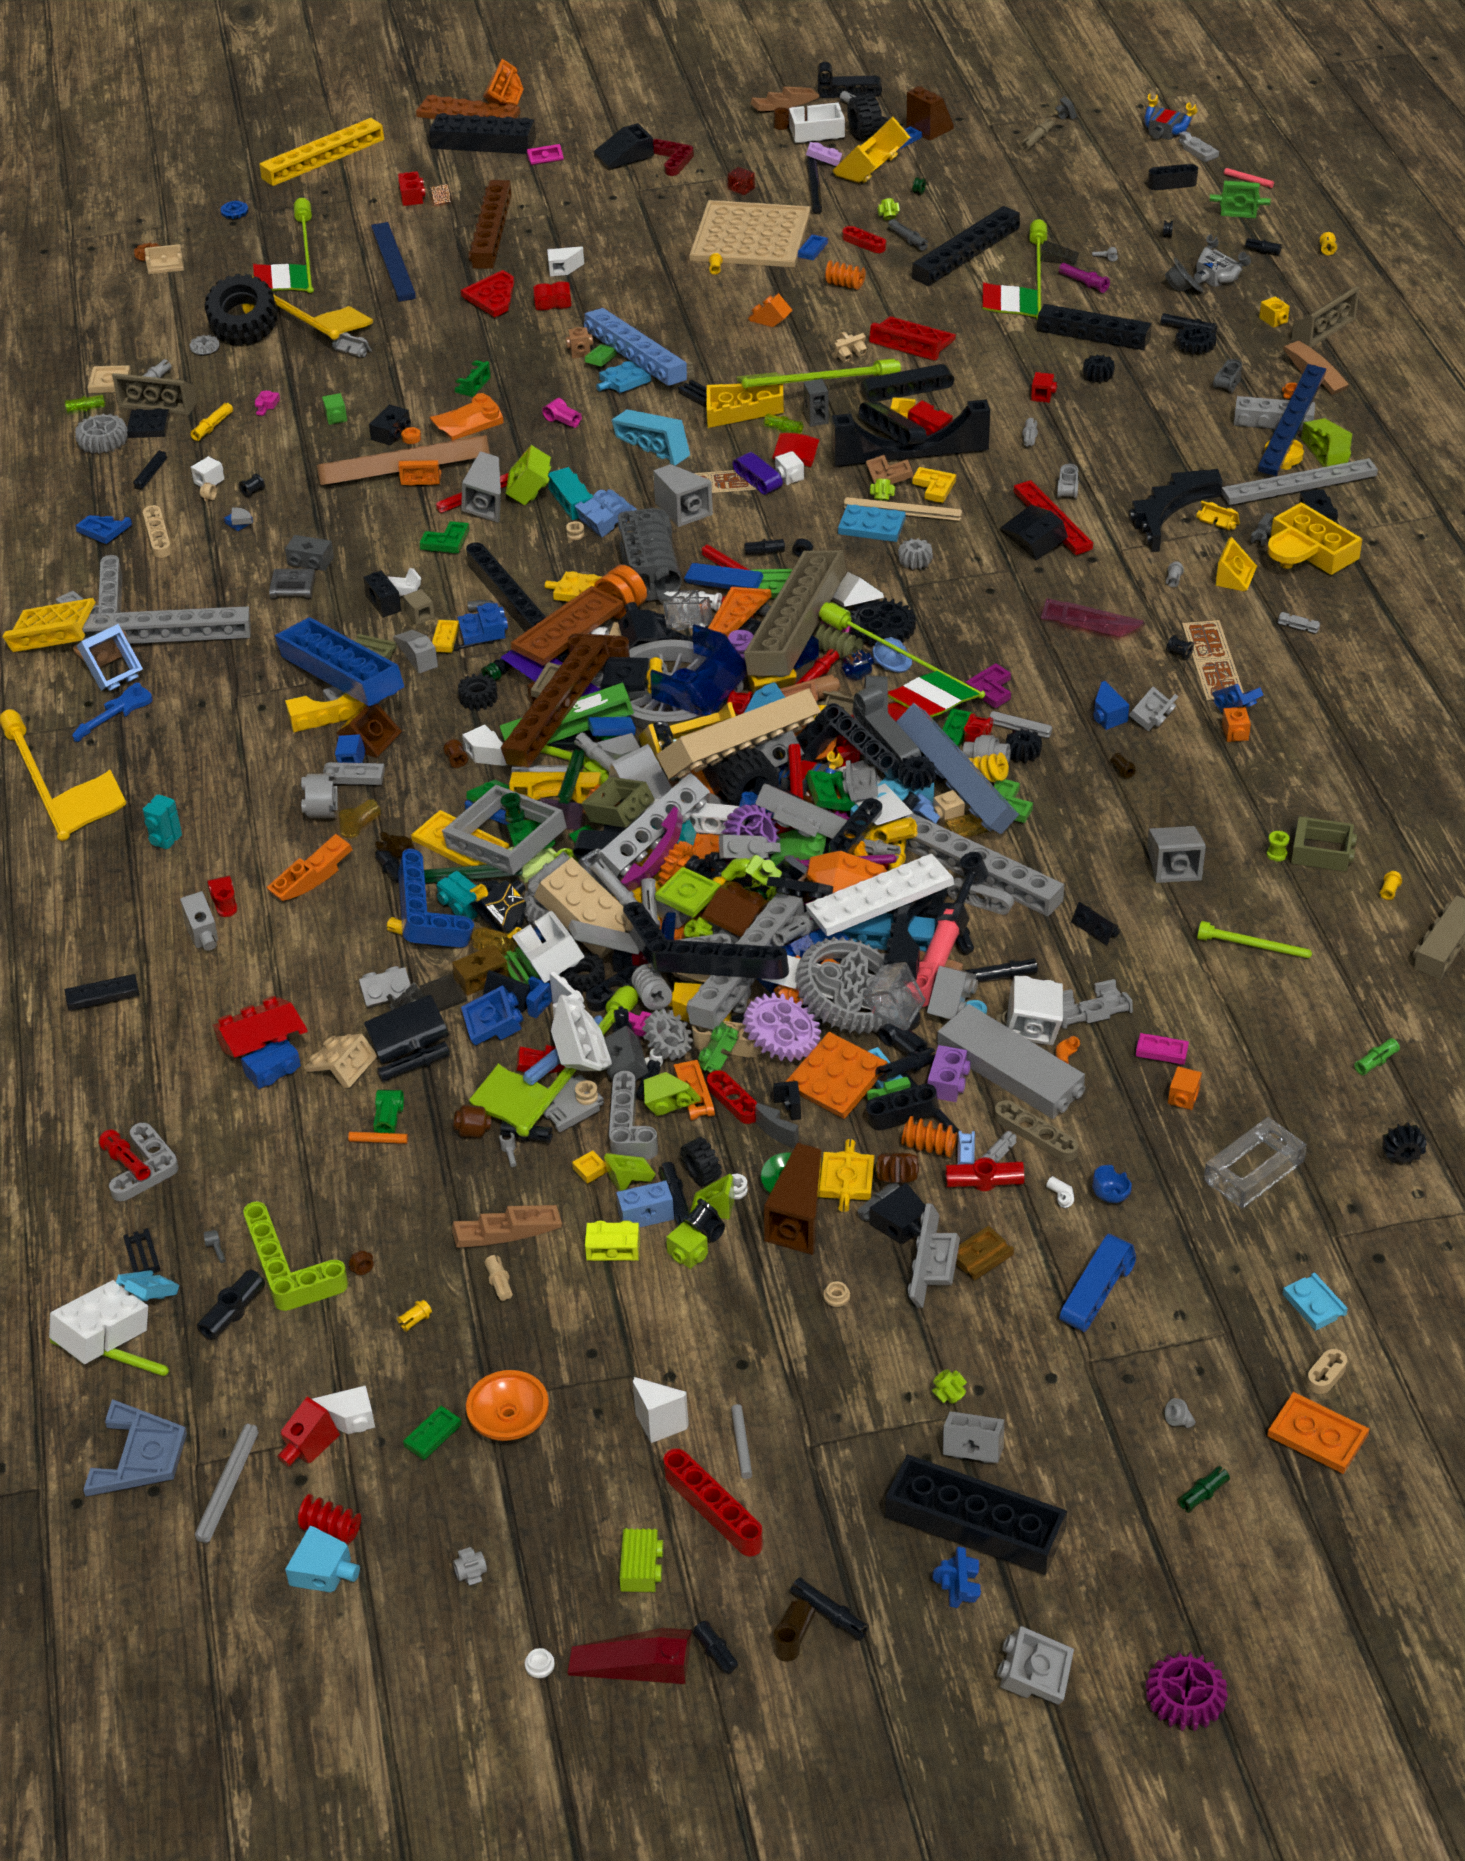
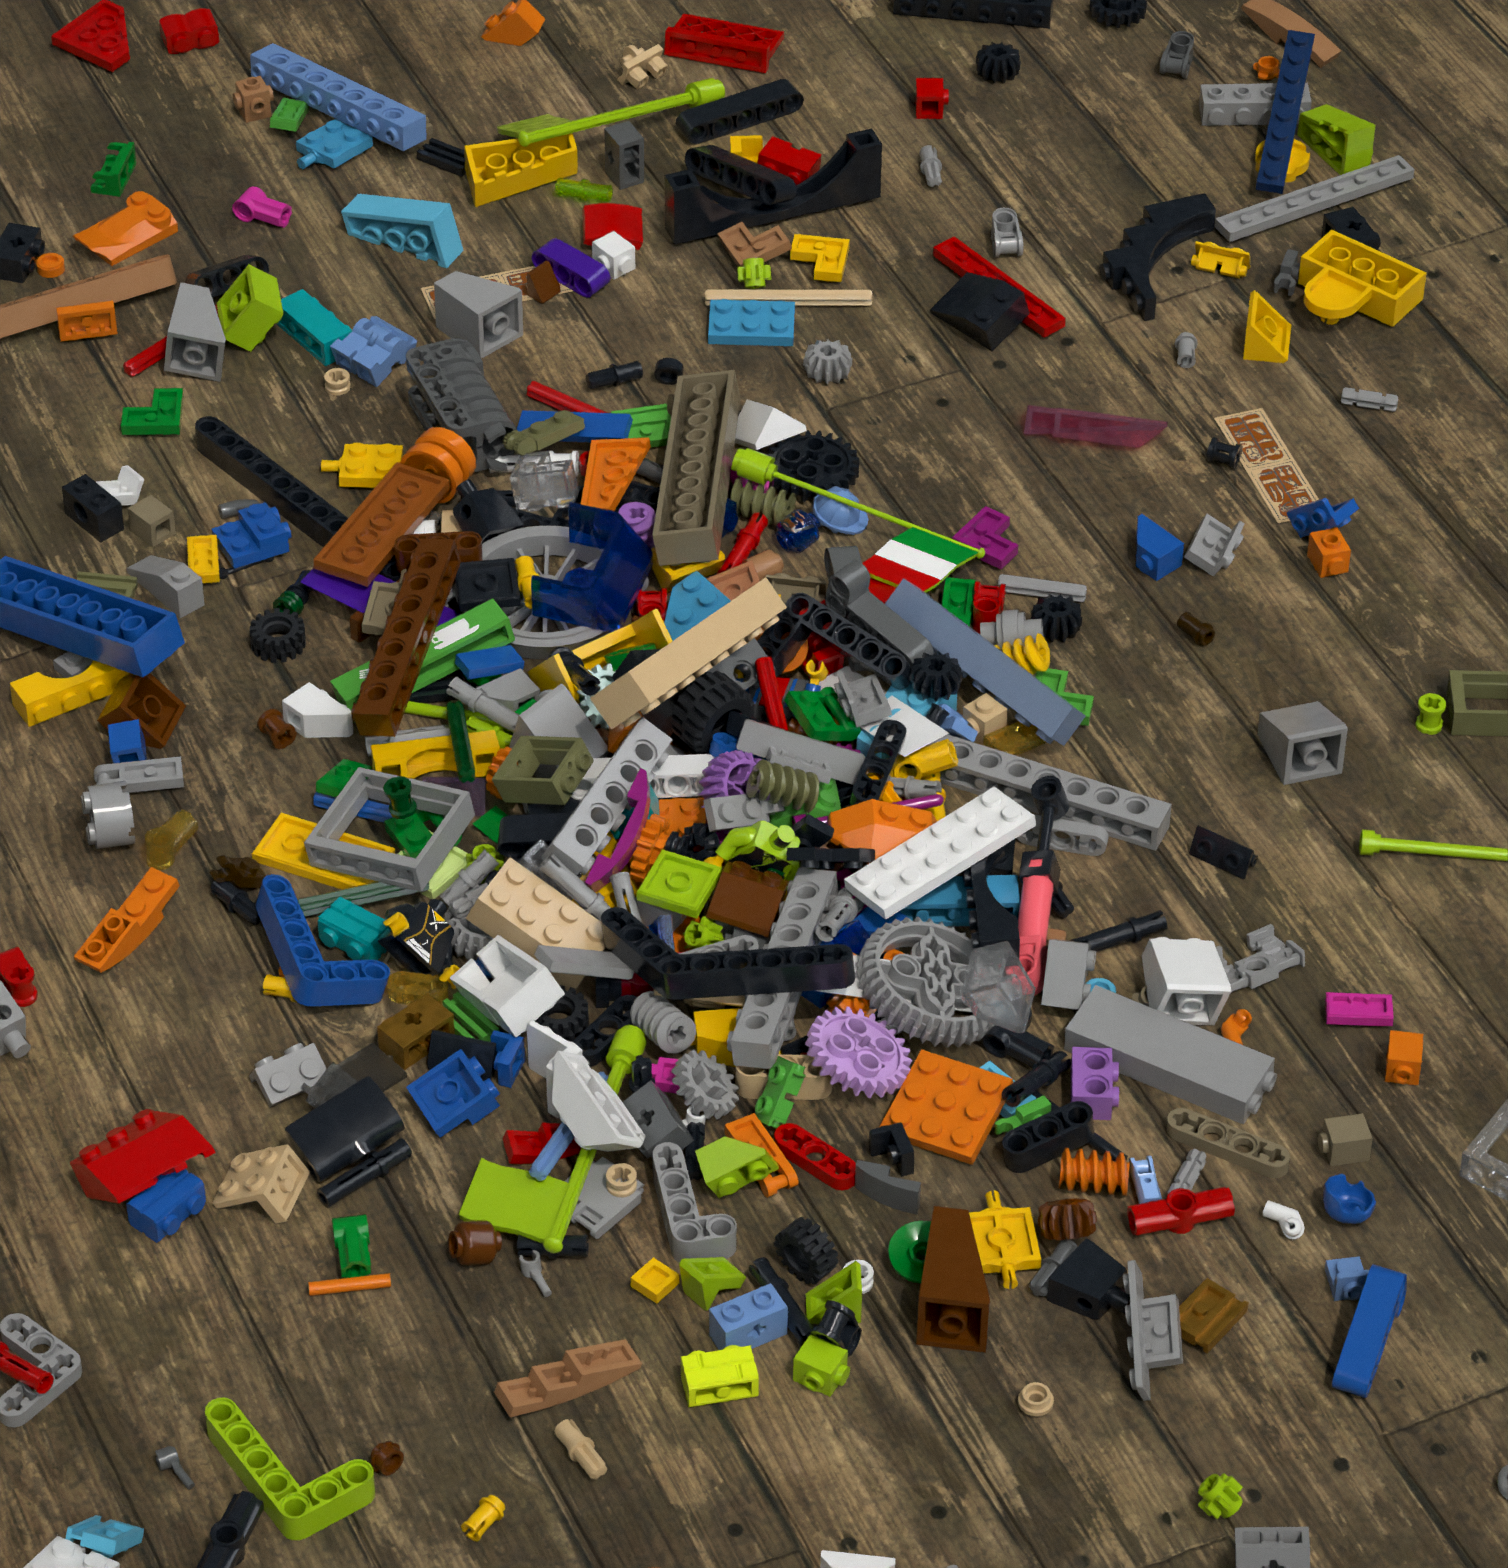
camera: 15 degrees left, 0 degrees up
black tile [123,1228,161,1273] -> none
none -> black beam [185,254,269,297]
none -> olive hinge [502,410,585,456]
none -> reddish brown slope [527,260,561,303]
none -> olive piece [746,759,819,813]
none -> dark tan brick [1318,1113,1373,1166]
none -> medium blue bracket [1325,1256,1369,1301]

